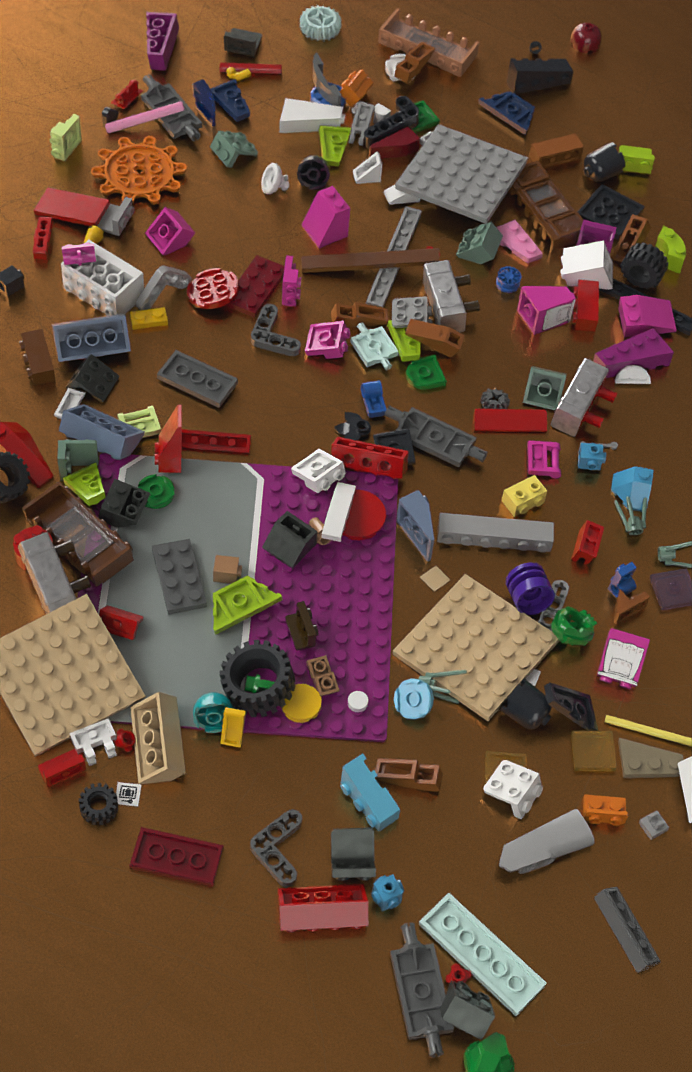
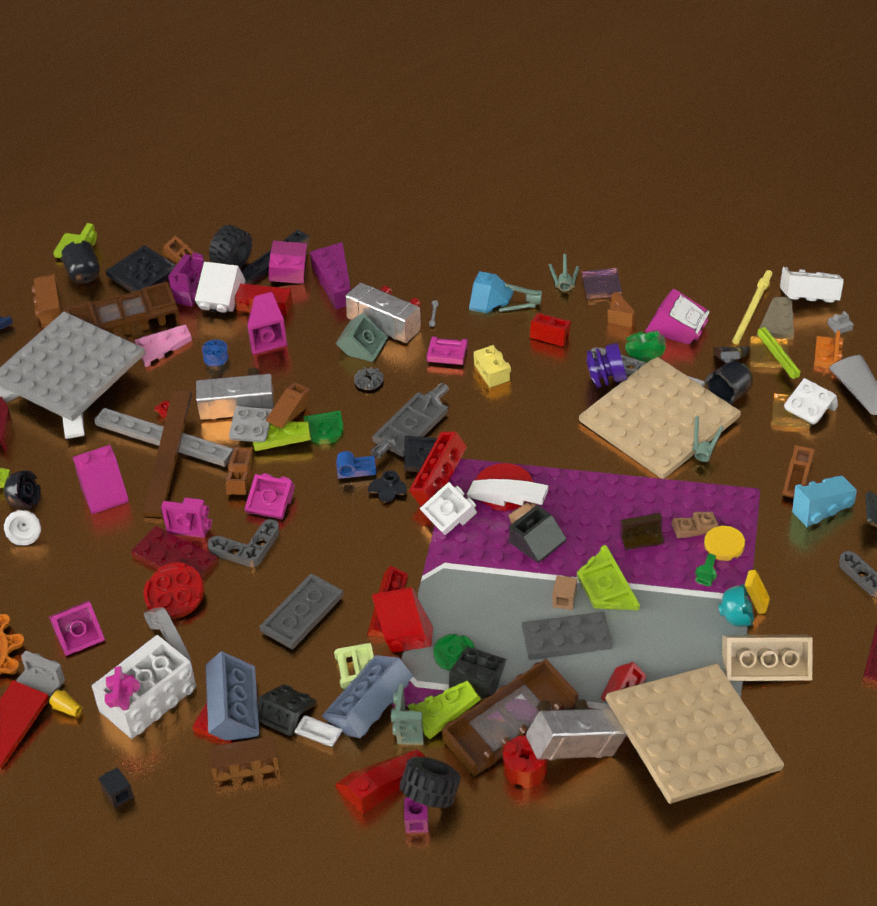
camera: 75 degrees left, 10 degrees down
red piece [33,217,53,260] -> none
red panel [38,749,86,787] -> none
white plate [70,718,117,766] -> none
black tyre [79,783,118,825] -> none
red plate [114,729,135,752] -> none
white sticker [116,782,142,807] -> none
yellow plate [130,307,168,330] -> none
black tyre [220,640,296,717] -> none
white tile [348,691,368,712] -> none
light aqua plate [350,322,399,370] -> none
white slope [353,152,382,184] -> none
medium azure tile [394,679,434,719] -> none
sand blue slope [396,490,434,562] -> none
tan sticker [420,566,450,592] -> none
light grey brick [437,513,554,552] -> none
sand green slope [456,222,503,264] -> none
red slope [473,409,547,432] -> none
dark azure brick [578,443,606,470] -> none
blue plate [608,562,637,598] -> none
white tile [615,365,651,384] -> none
lime brick [655,226,686,274] -> none
none -> lime axle [758,327,801,379]

